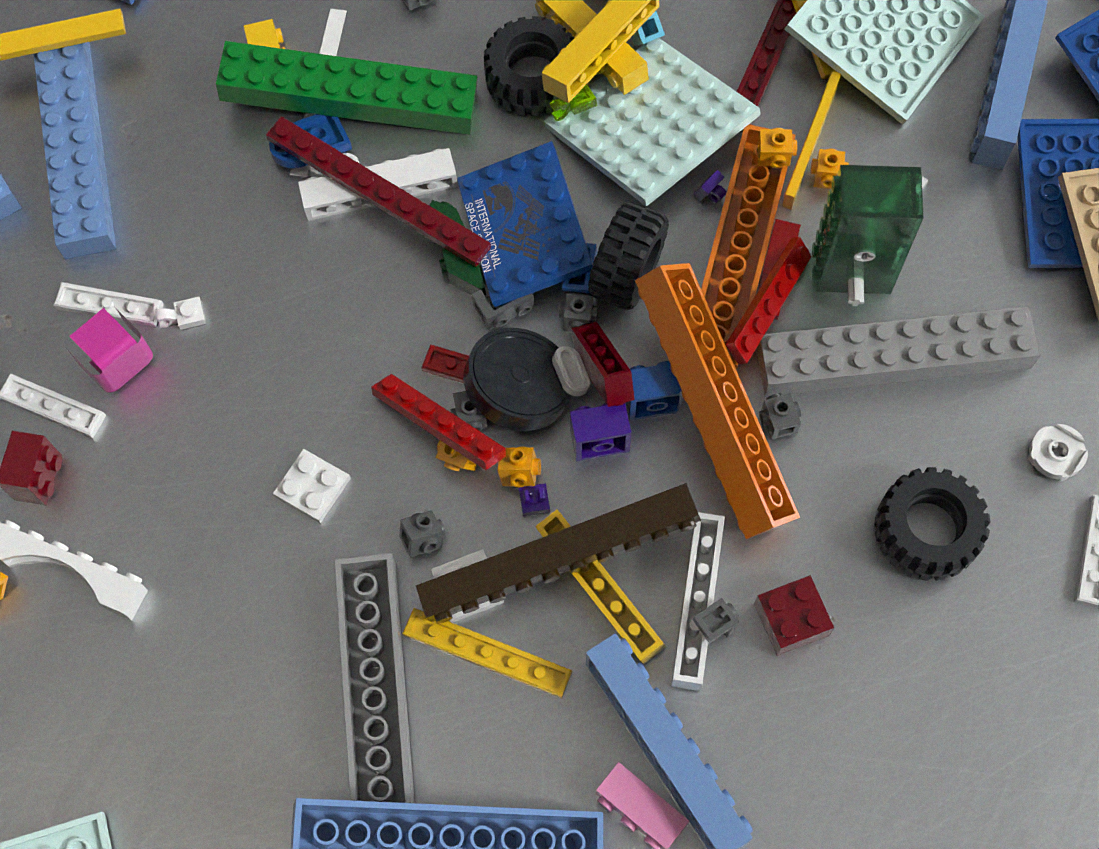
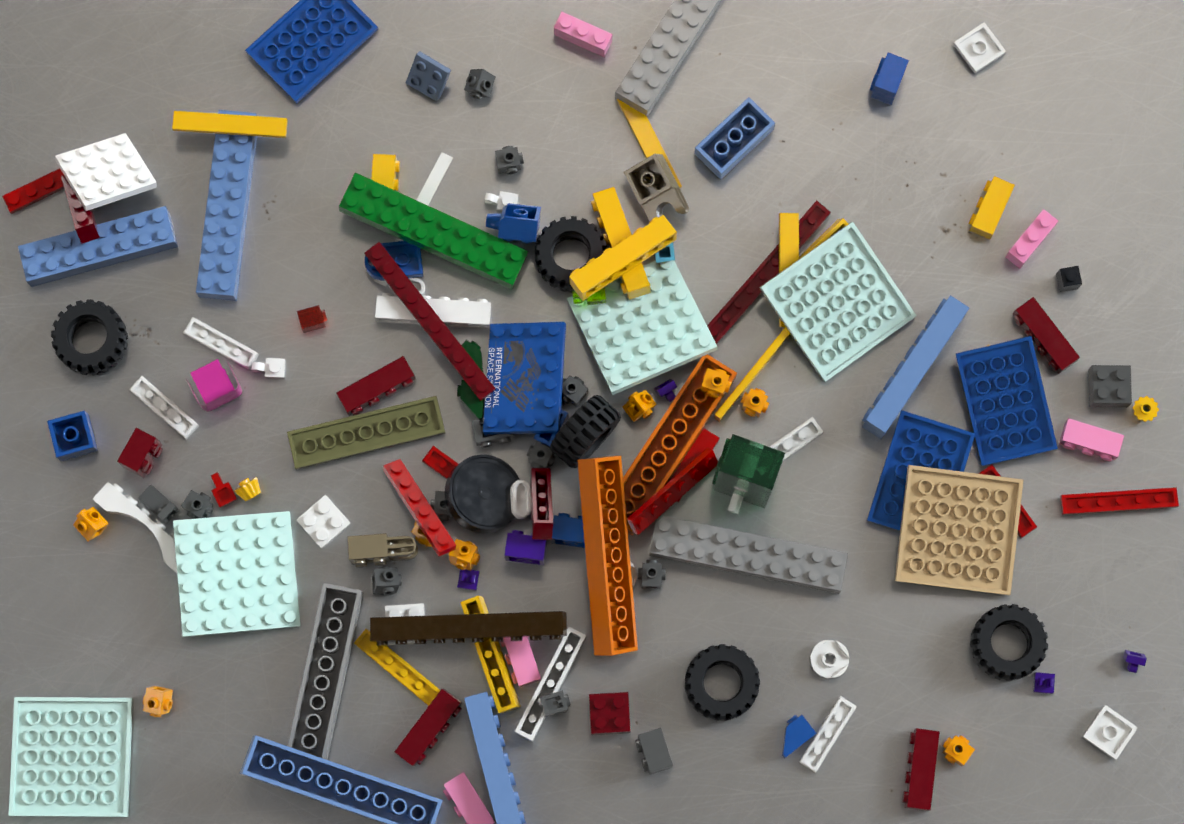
camera: 15 degrees right, 10 degrees up
none -> dark grey bracket [138,485,179,524]
none -> light orange brick [142,686,173,717]
none -> light aqua plate [173,511,300,637]
none -> dark grey brick [181,490,213,519]
none -> red plate [210,472,238,508]
none -> yellow piece [234,477,261,501]
none -> olive plate [287,396,446,470]
none -> clear red brick [297,305,328,333]
none -> dark red brick [336,356,416,416]
none -> dark tan brick [347,533,418,567]
none -> dark red brick [394,689,462,766]
none -> white plate [485,191,519,212]
none -> blue hinge [486,203,541,243]
none -> bright pink brick [500,637,541,688]
none -> dark grey brick [562,375,588,407]
none -> light orange brick [622,390,657,422]
none -> dark grey brick [635,728,673,775]
none -> blue slope [782,715,816,759]

